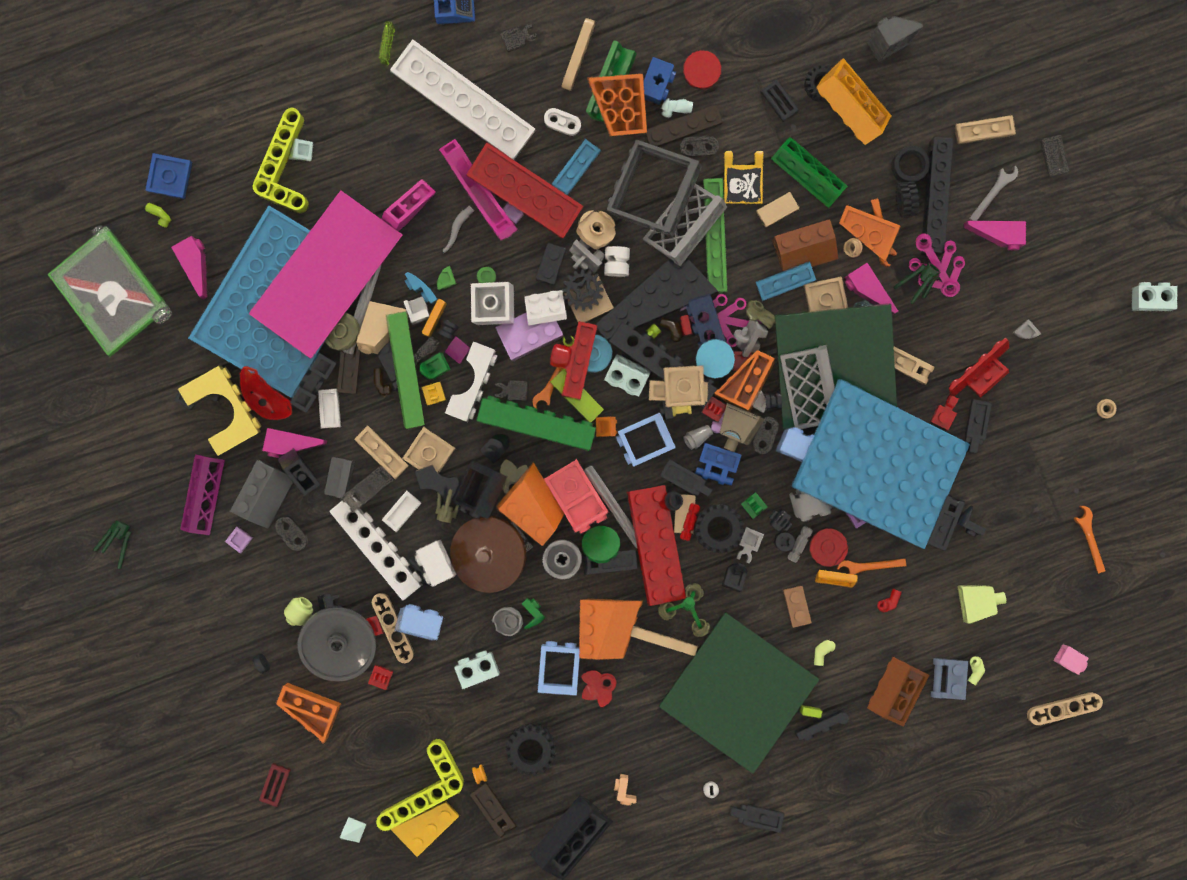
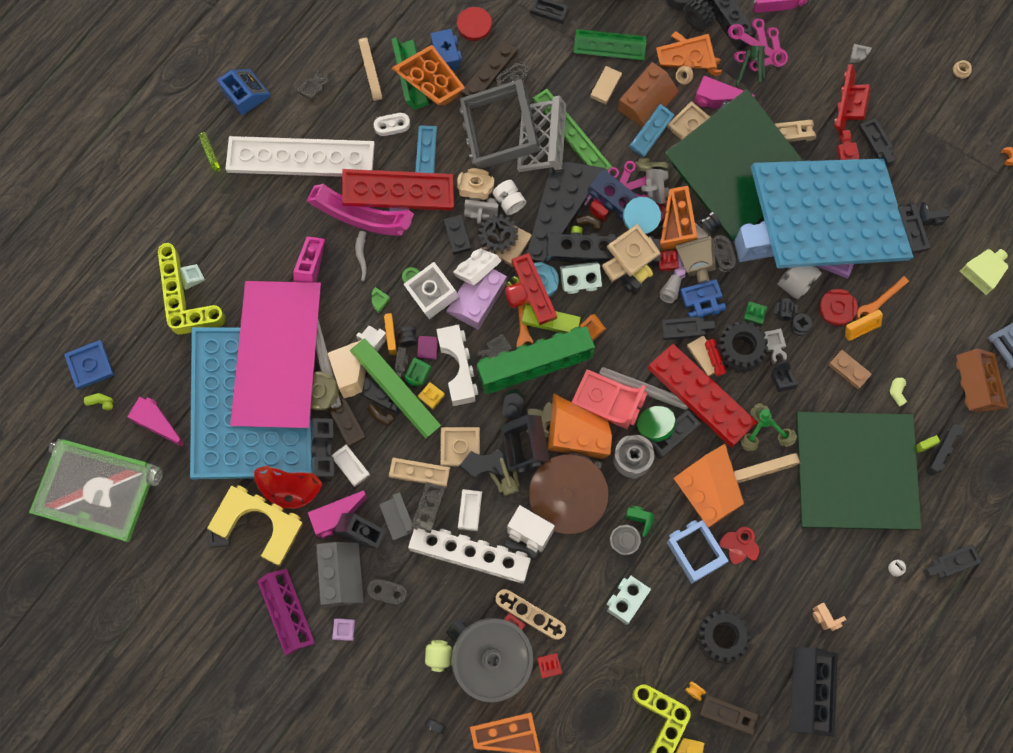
camera: 35 degrees left, 15 degrees down
dark green plant [93,520,132,569] -> none
light blue brick [394,605,443,640] -> none
dark azure slope [404,272,438,305] -> none
light blue window [616,413,676,467] -> none
light aqua arm [661,98,693,117] -> none
black plate [665,491,683,511] -> none
flag [724,151,763,204] -> none
light grey fence [780,345,835,429] -> none
light grey axle [788,526,813,563] -> none
red arm [877,589,902,612] -> none

